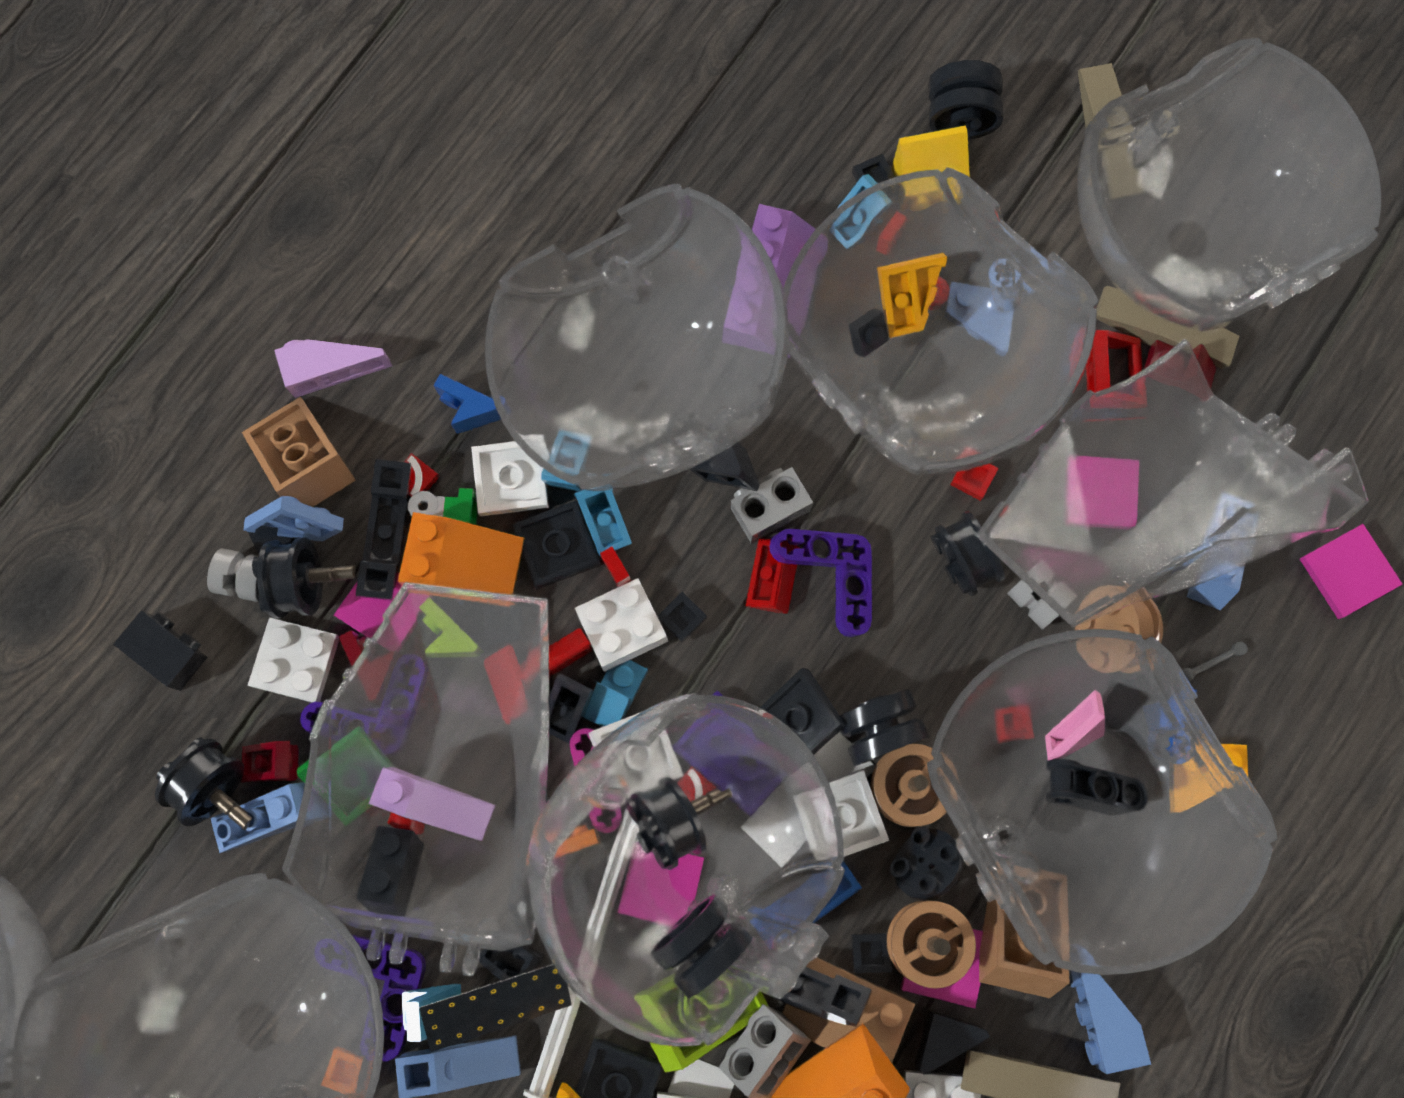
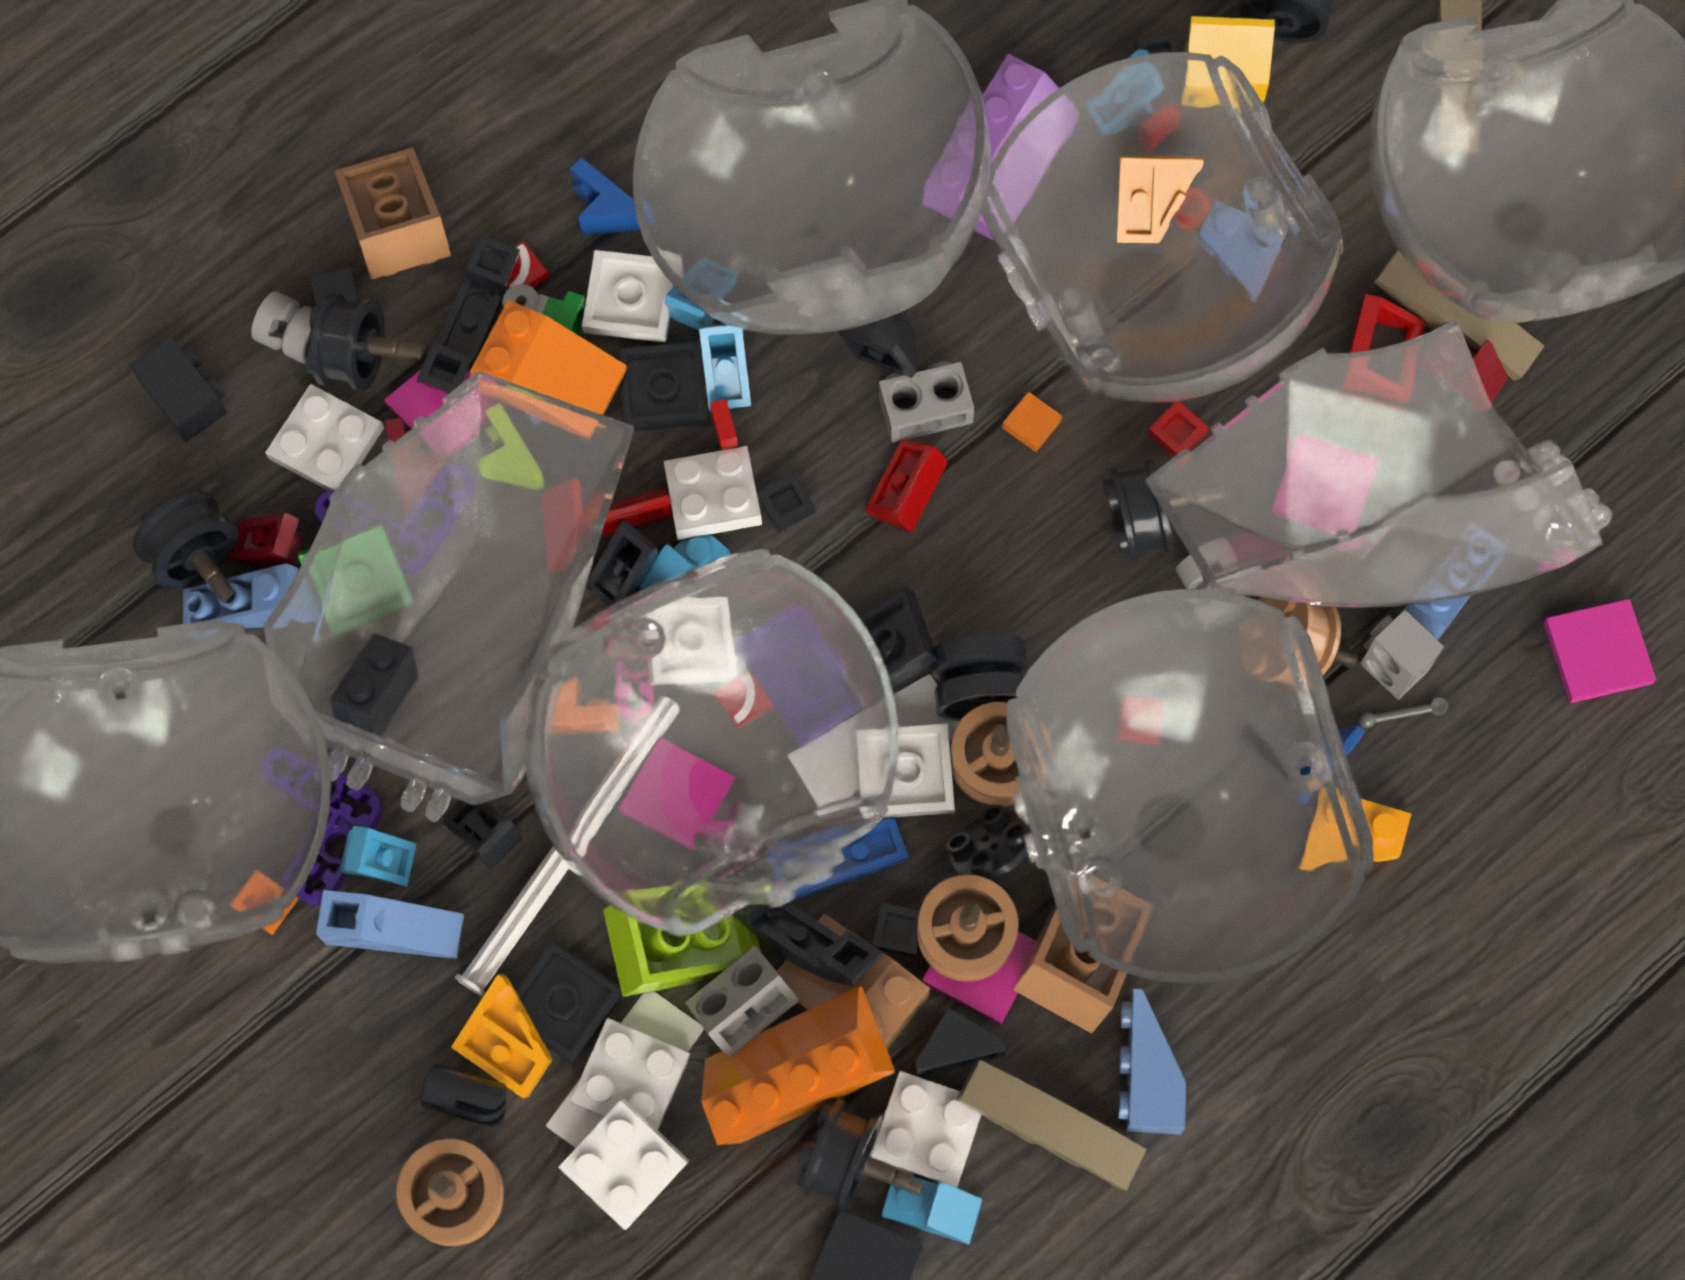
camera: 15 degrees right, 5 degrees down
medium blue wing [243,496,344,542] -> none
lavender slope [274,339,392,398] -> none
lavender slope [369,767,496,841] -> none
red tile [387,812,426,834] -> none
black sticker [419,961,572,1052] -> none
black wheel [626,776,732,870] -> none
black wheel [650,895,752,998] -> none
dark purple beam [769,529,872,638] -> none
black plate [848,308,889,358] -> none
bright pink slope [1045,690,1105,760] -> none
black piece [1046,759,1148,816] -> none
none -> orange tile [1002,392,1062,452]
none -> light grey brick [1361,610,1444,700]

